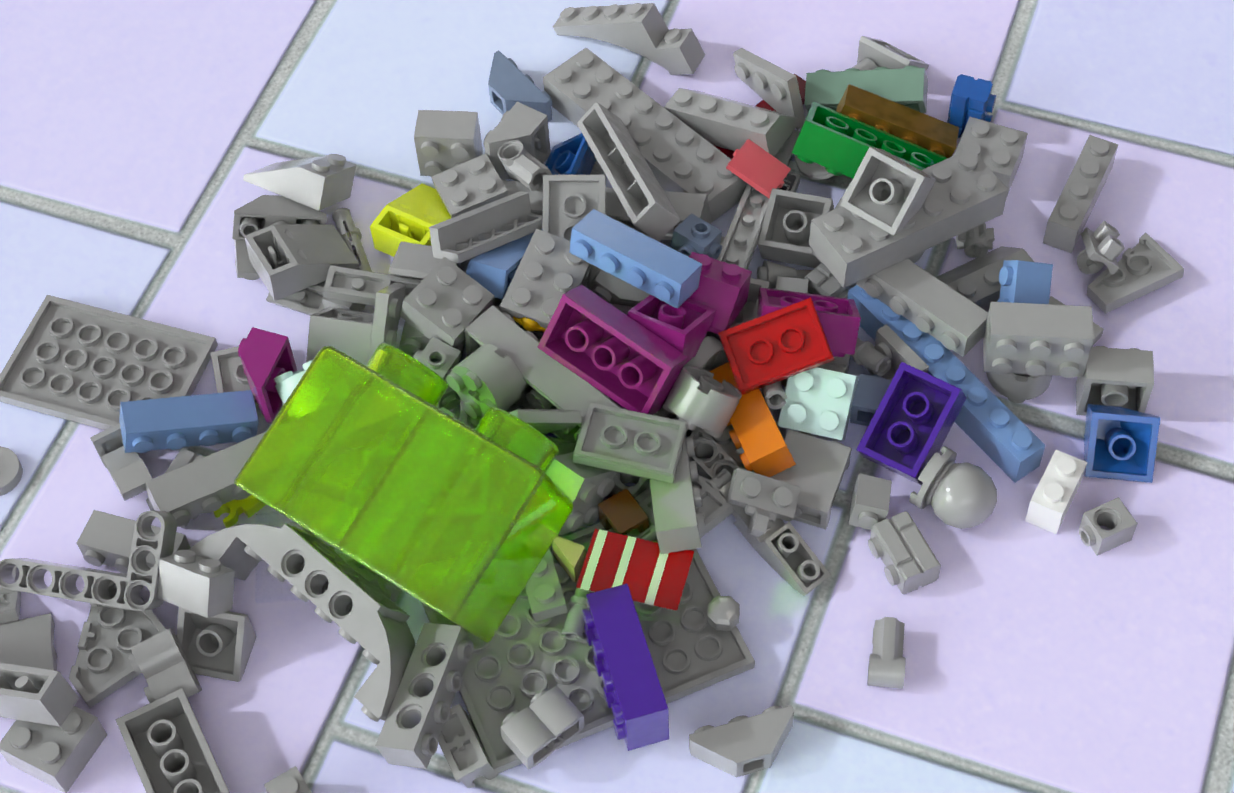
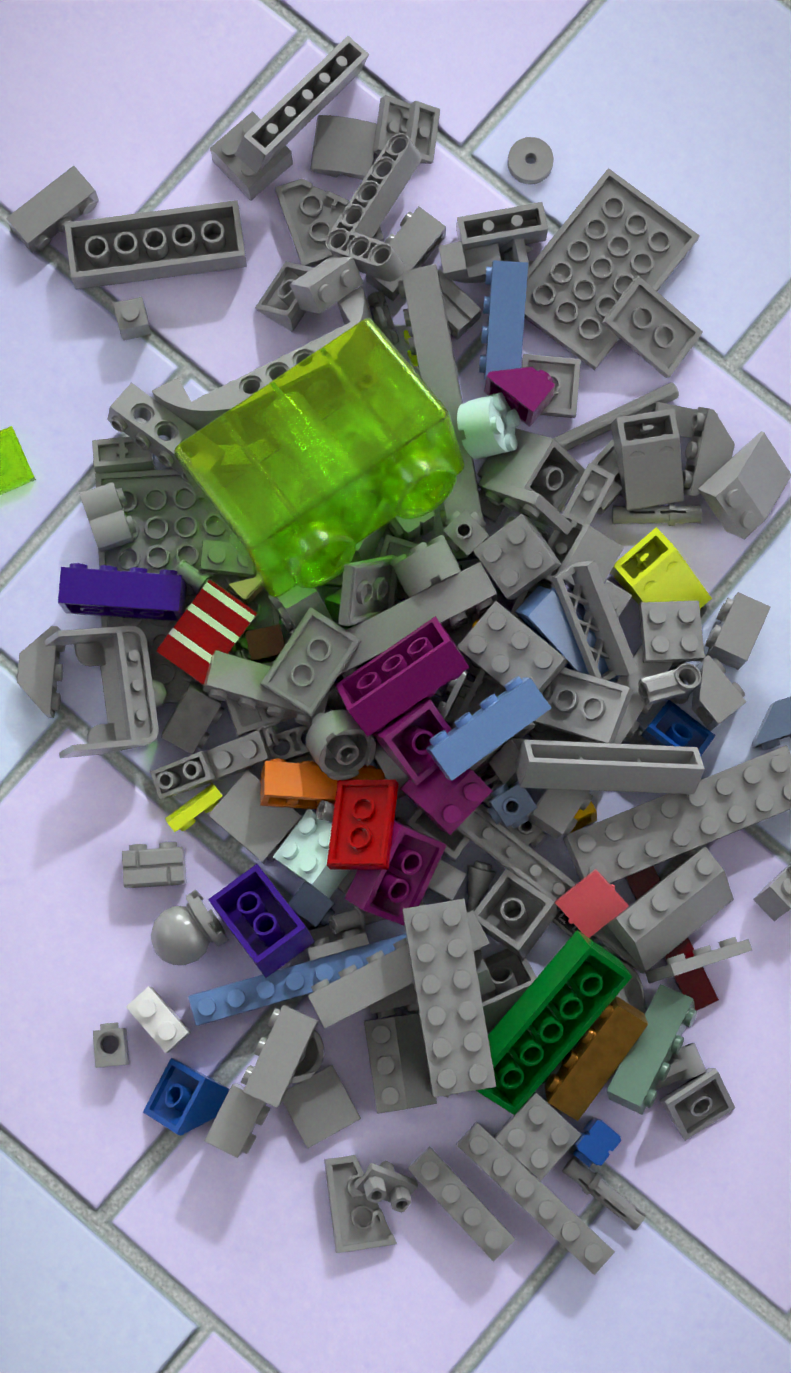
camera: 105 degrees right, 25 degrees up
light grey brick [128,628,202,703] -> none
light grey hinge [727,467,801,538] -> none
light grey slope [840,147,936,236] -> none
light grey brick [848,473,892,530] -> none
light grey piece [867,617,906,689] -> none
medium blue brick [997,260,1053,304] -> none
none -> light grey windscreen [45,626,159,758]
none -> flat silver brick [161,680,225,754]
none -> neon yellow plate [165,783,223,832]
none -> light grey brick [456,202,548,250]
none -> light grey brick [456,1121,615,1275]
none -> light grey axle [554,382,679,451]
none -> light grey pin [562,1156,646,1230]
none -> light grey plate [601,276,703,378]

